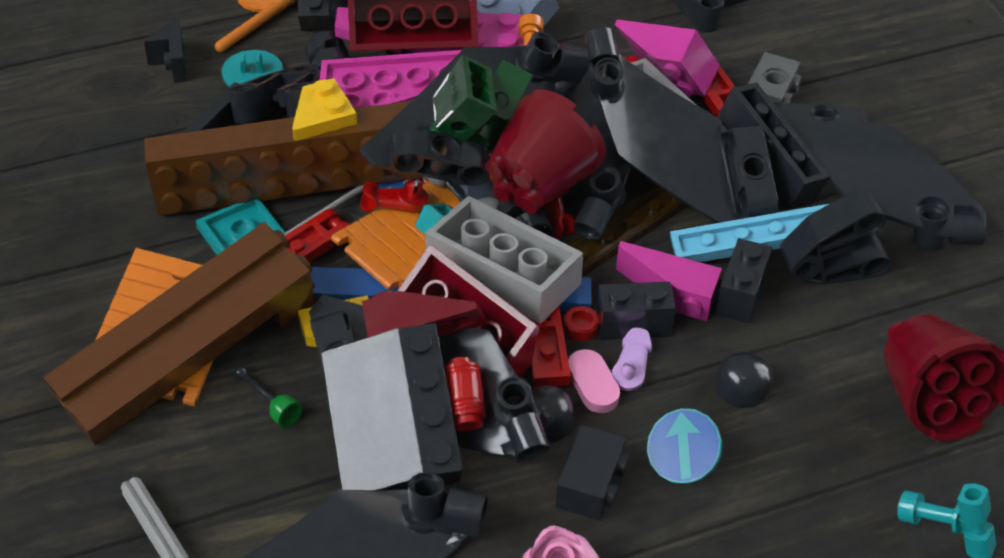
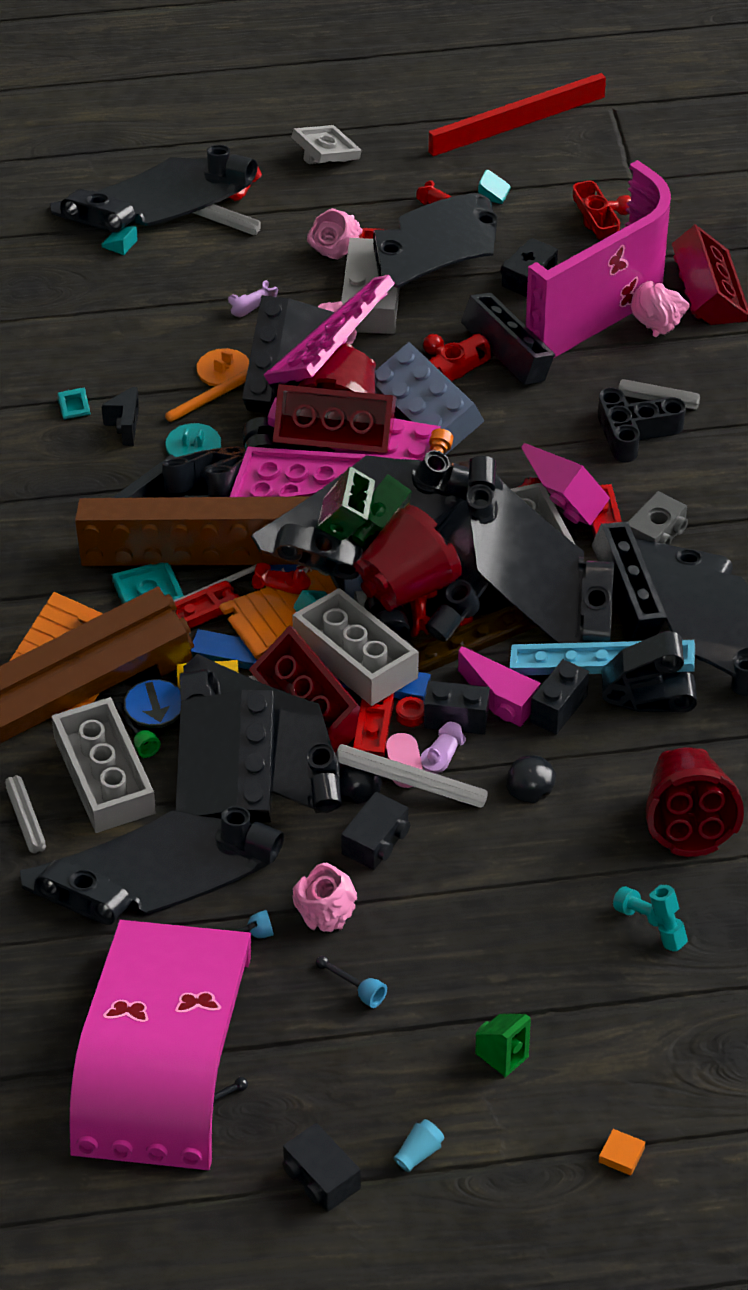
camera: 15 degrees right, 0 degrees up
yellow wing [292,78,358,141] -> none
dark red slope [362,291,486,338] -> none
red head [444,357,486,432] -> none
piece [647,408,723,485] -> none
none -> light grey brick [52,697,156,833]
none -> teal slope [57,387,91,420]
none -> blue piece [124,679,181,728]
none -> light grey axle [336,744,488,808]

